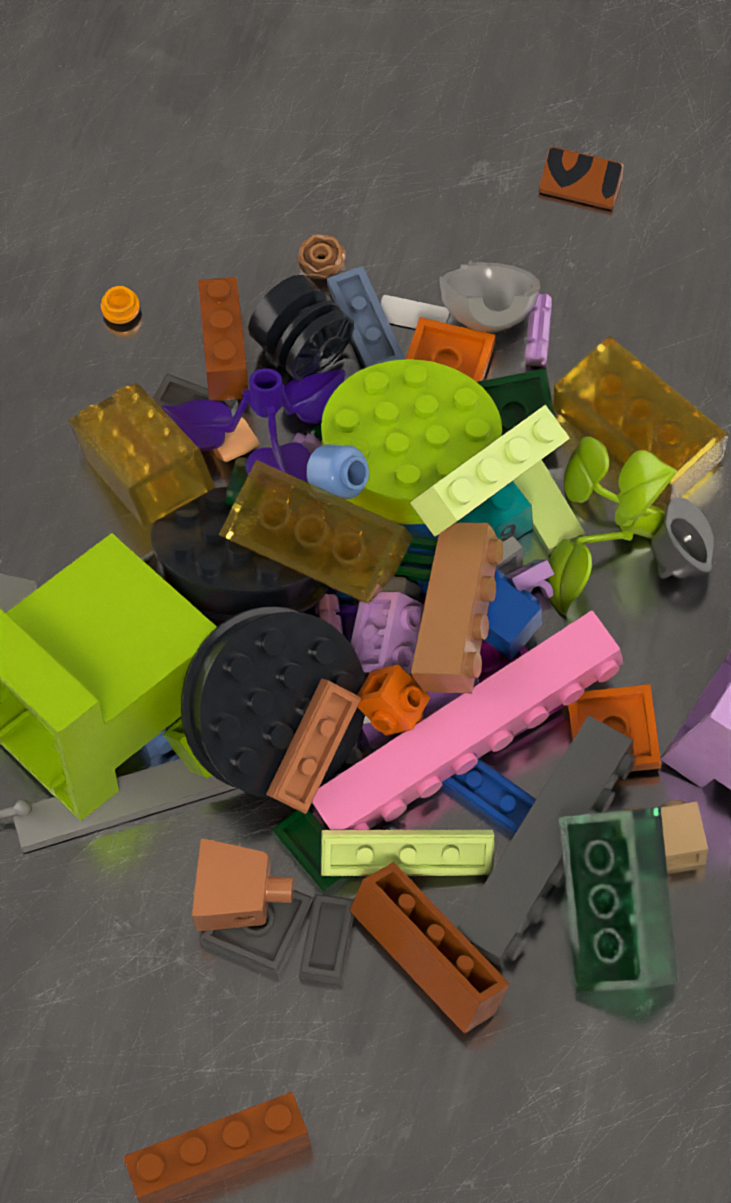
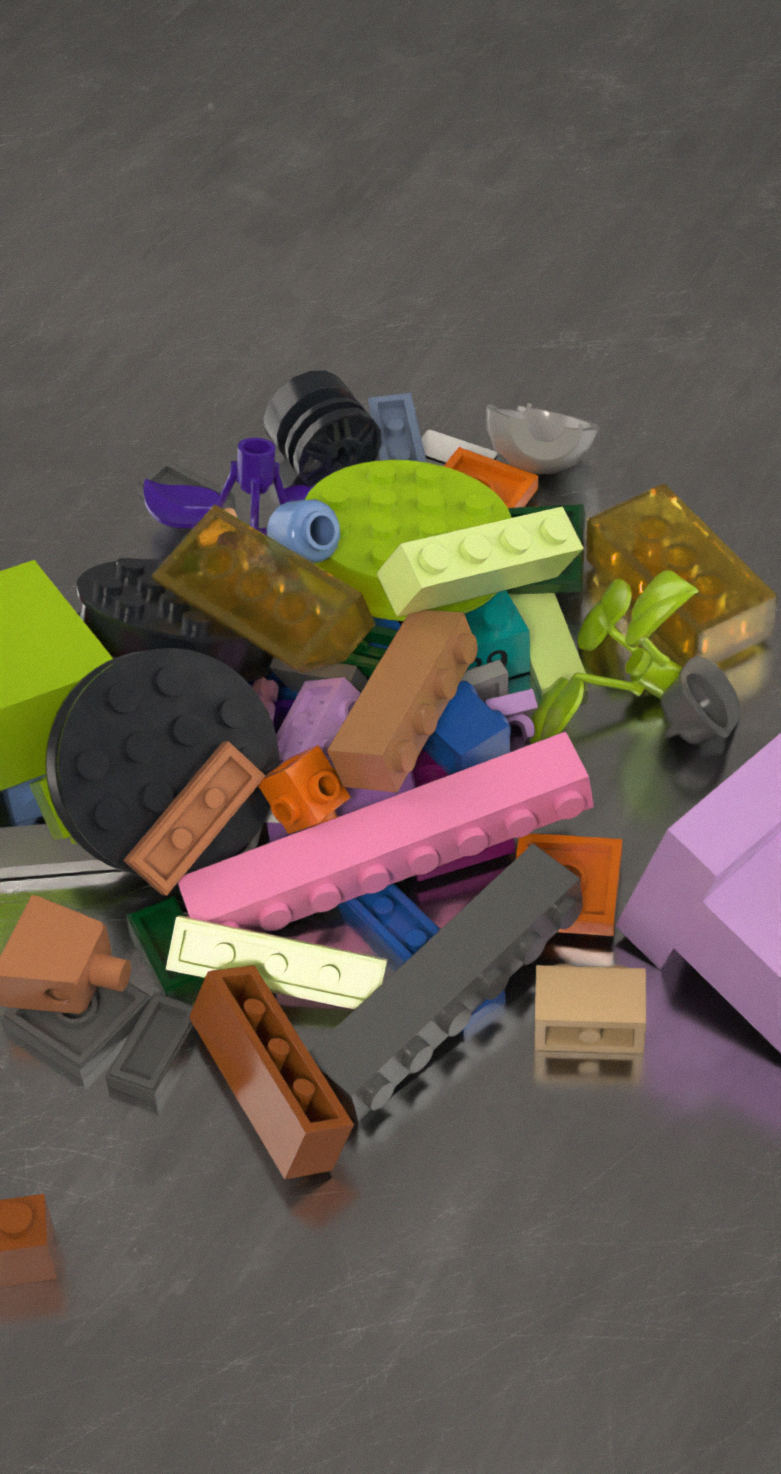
camera: 10 degrees right, 15 degrees down
clear yellow brick [68,383,215,527] -> none
light orange plate [101,286,140,324] -> none
dark orange brick [198,277,248,401] -> none
medium nougat plate [297,234,345,280] -> none
lavender axle [525,294,552,367] -> none
dark orange slope [539,147,624,210] -> none
clear green slope [559,807,679,992] -> none

